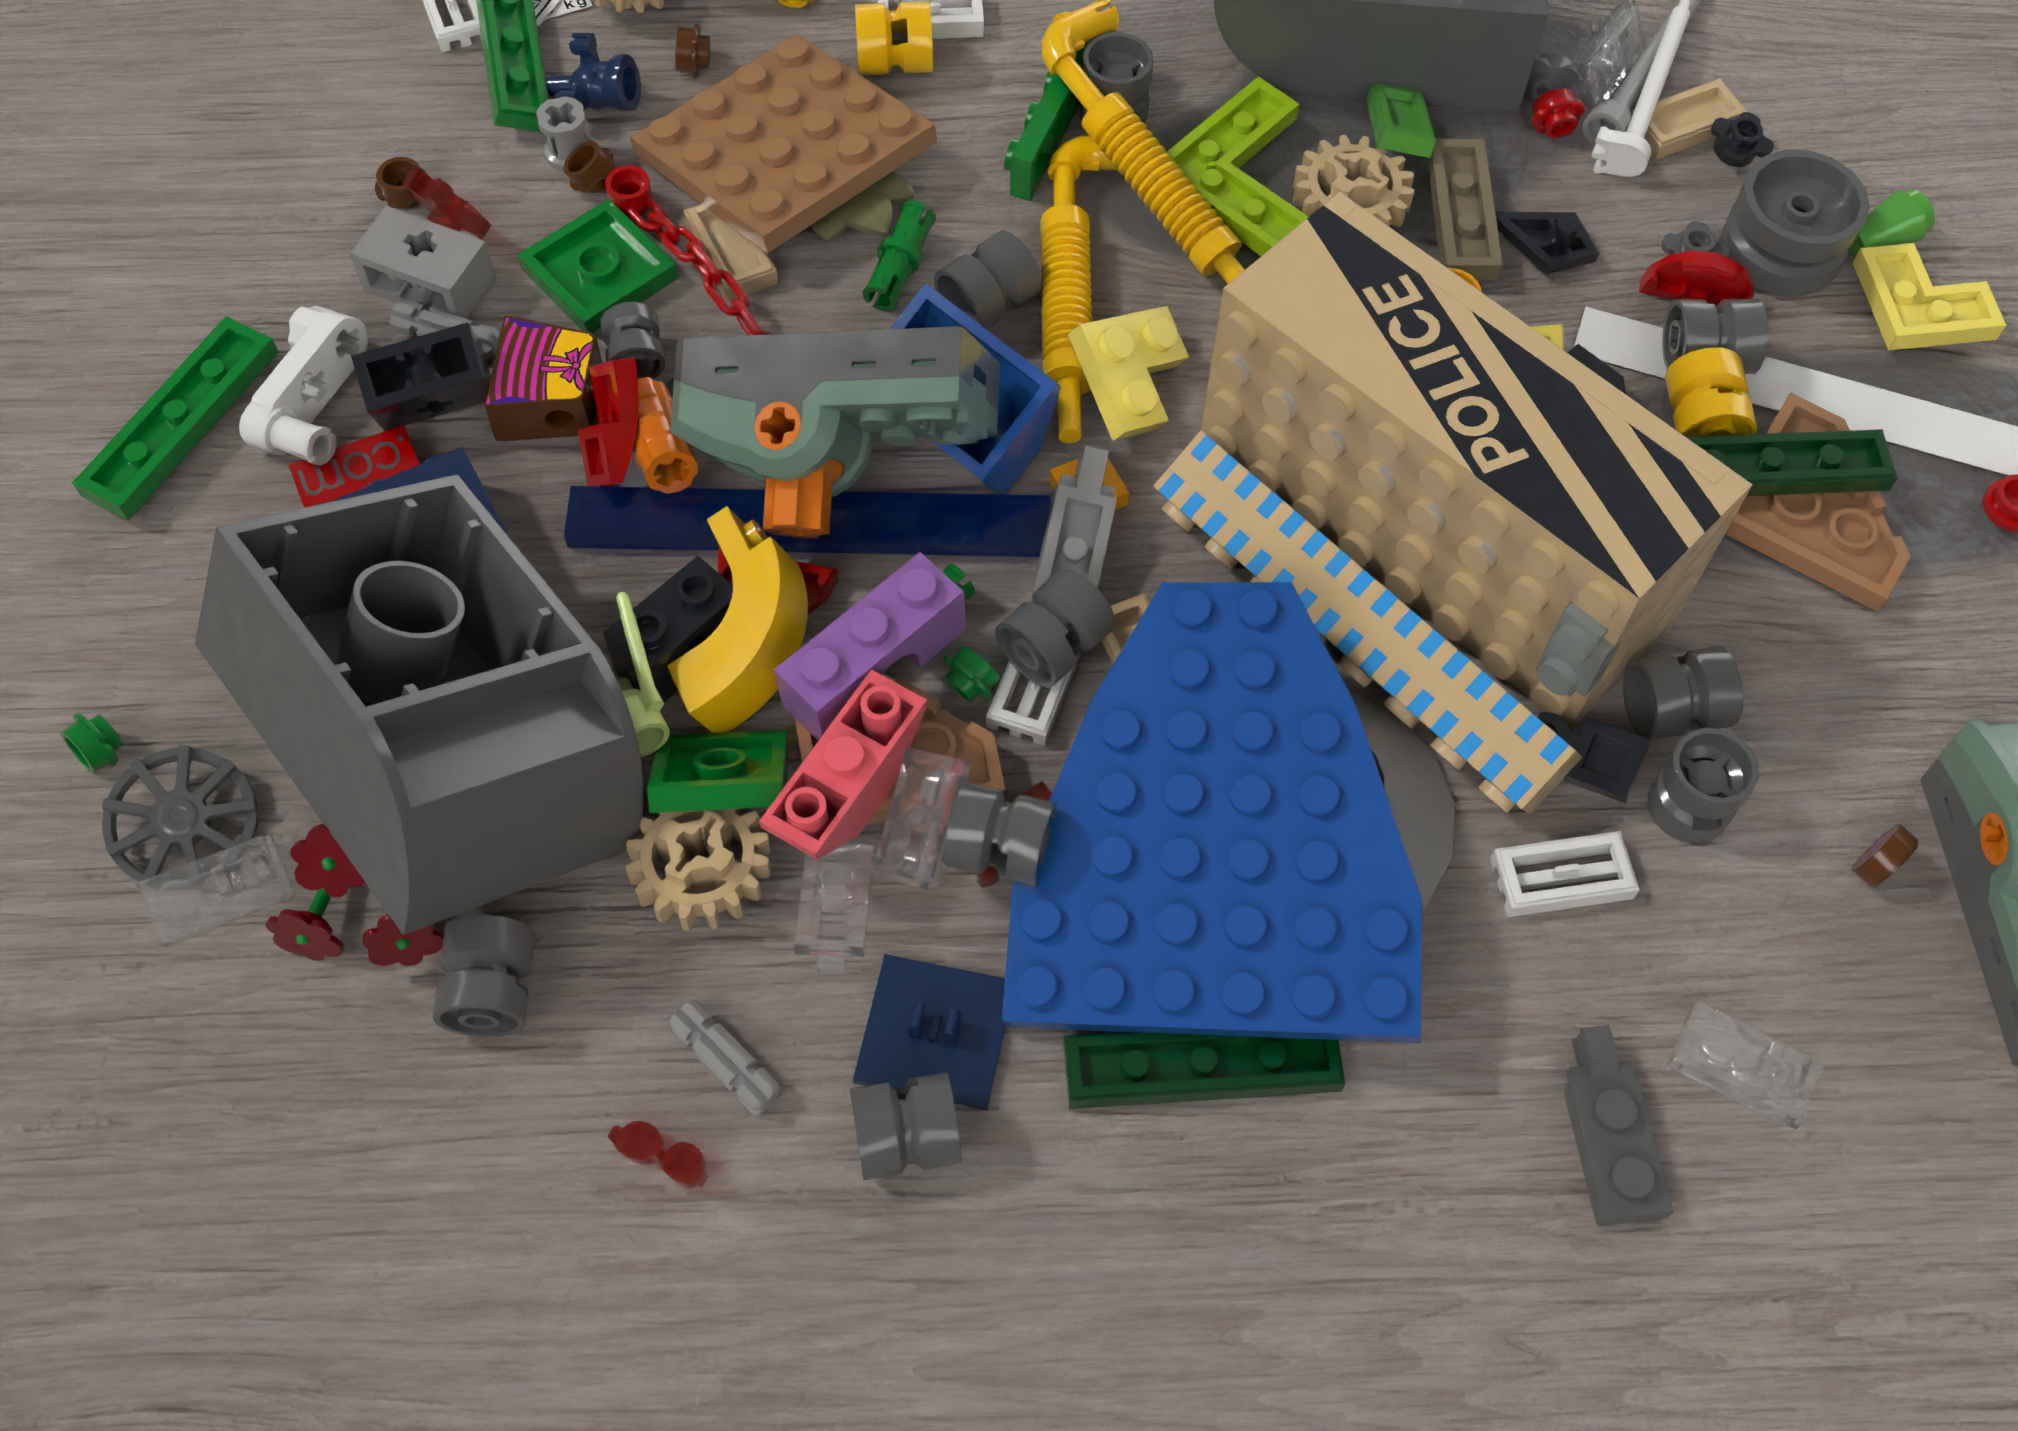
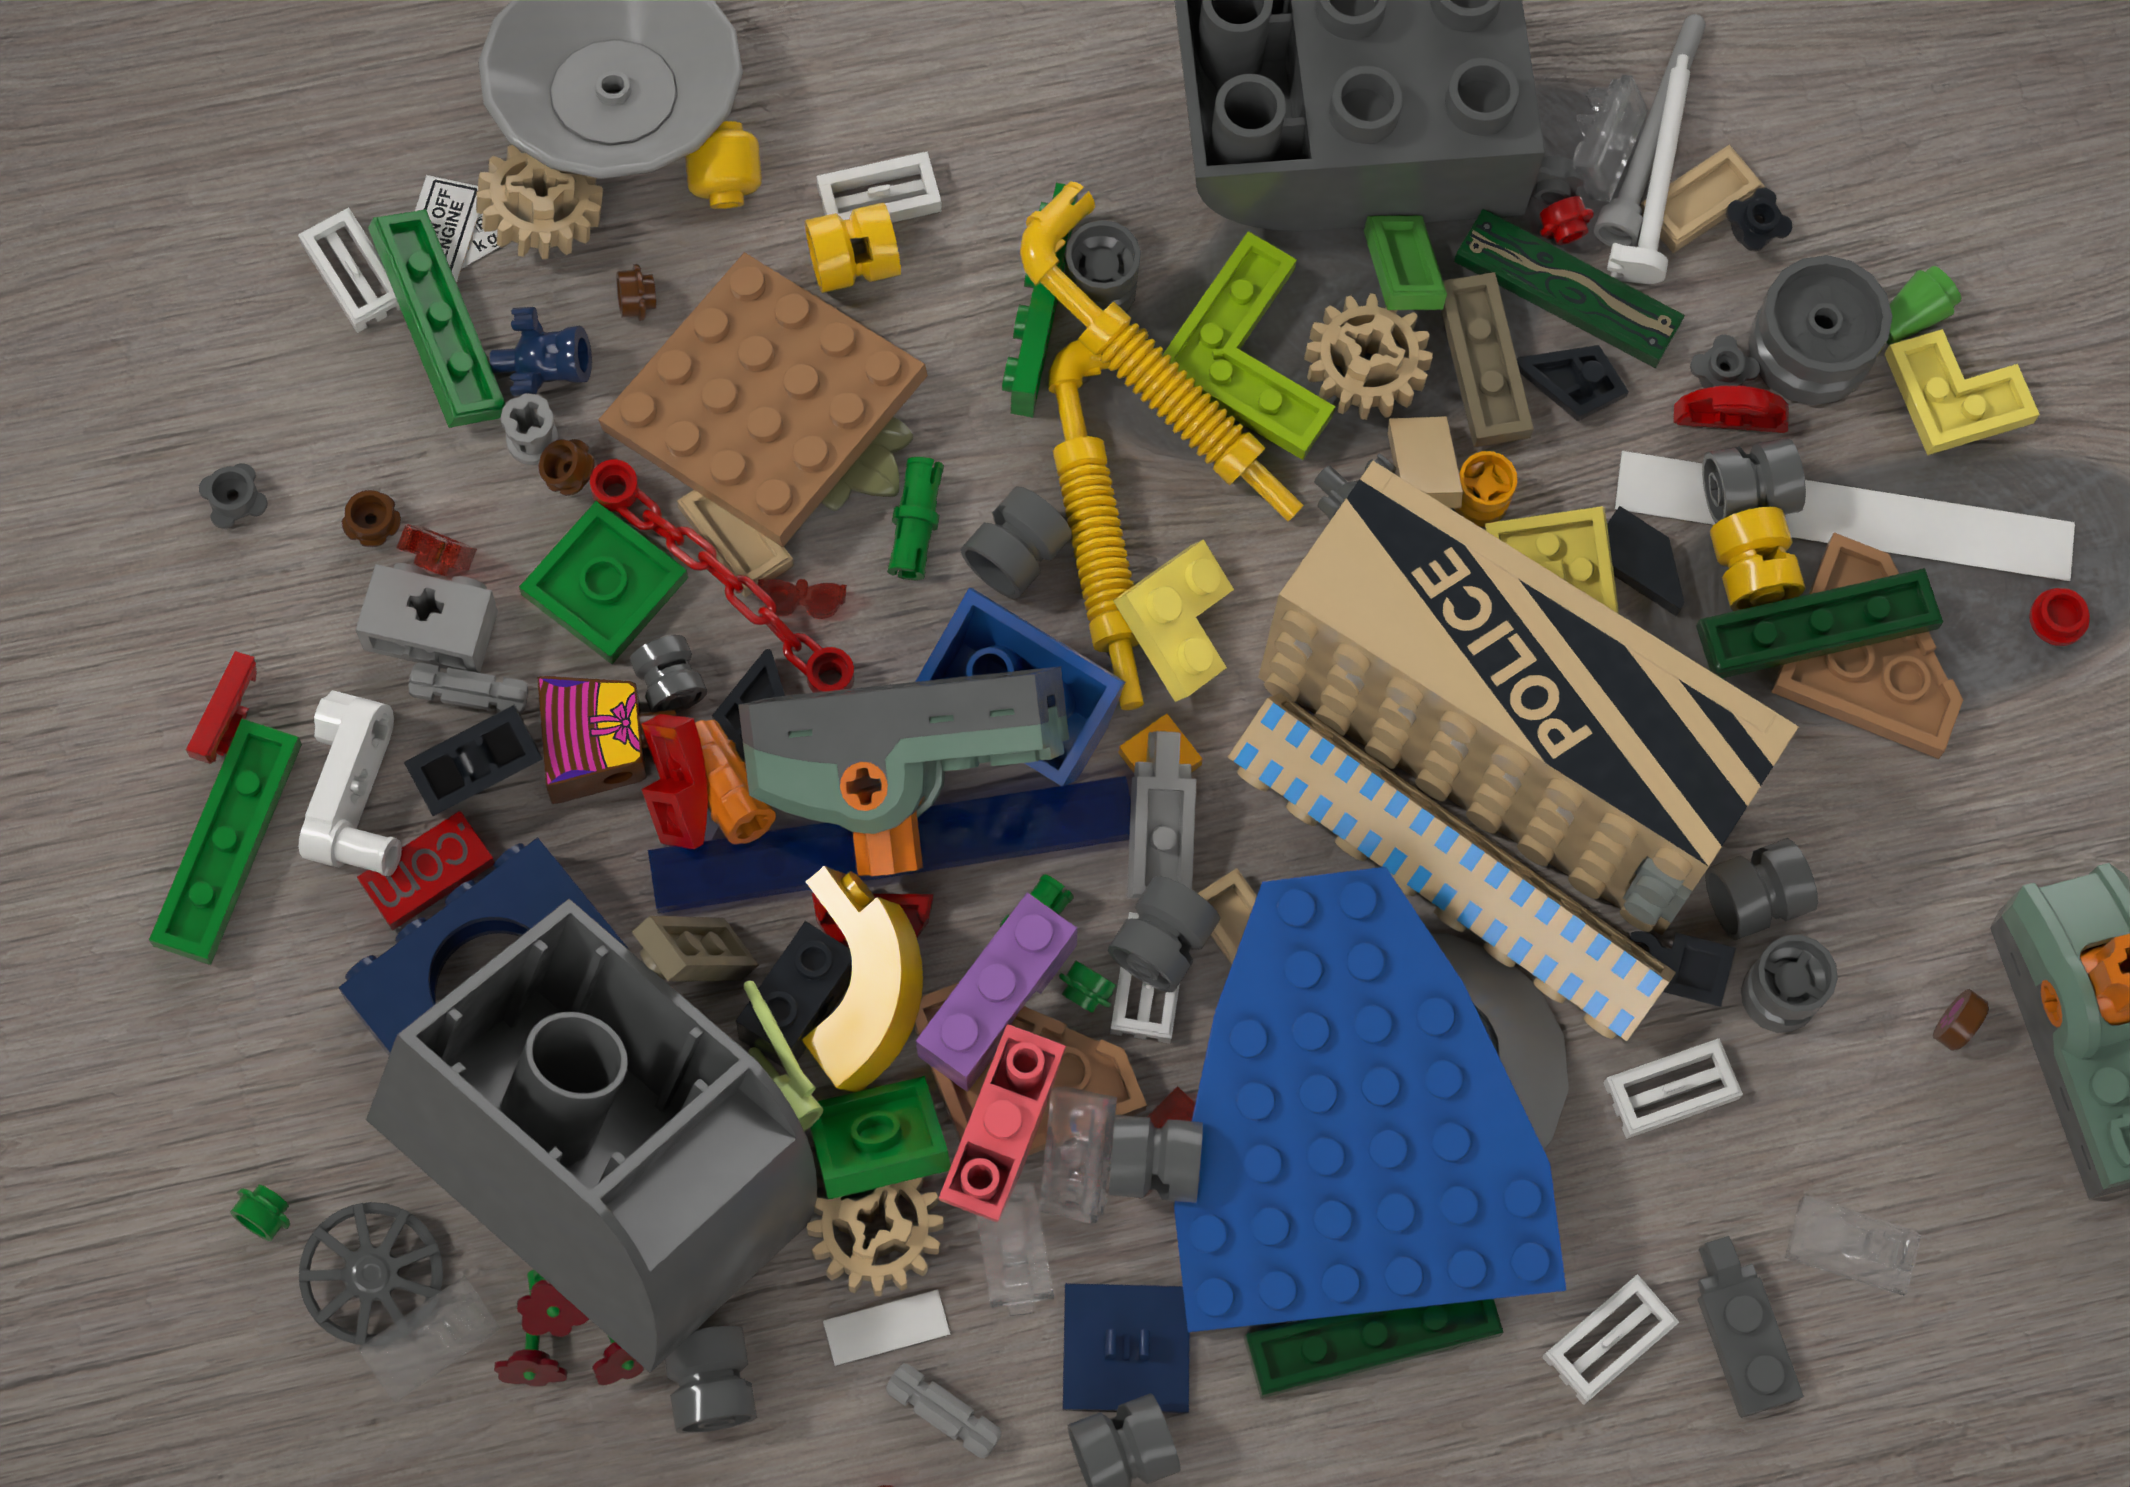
camera: 15 degrees left, 10 degrees up
none -> red tile [186,651,257,764]
none -> dark grey plate [199,463,268,529]
none -> dark tan plate [632,916,759,981]
none -> clear red piece [758,579,847,619]
none -> white sticker [823,1289,950,1366]
none -> dark green tile [1454,209,1685,369]
none -> white tile [1542,1274,1679,1405]

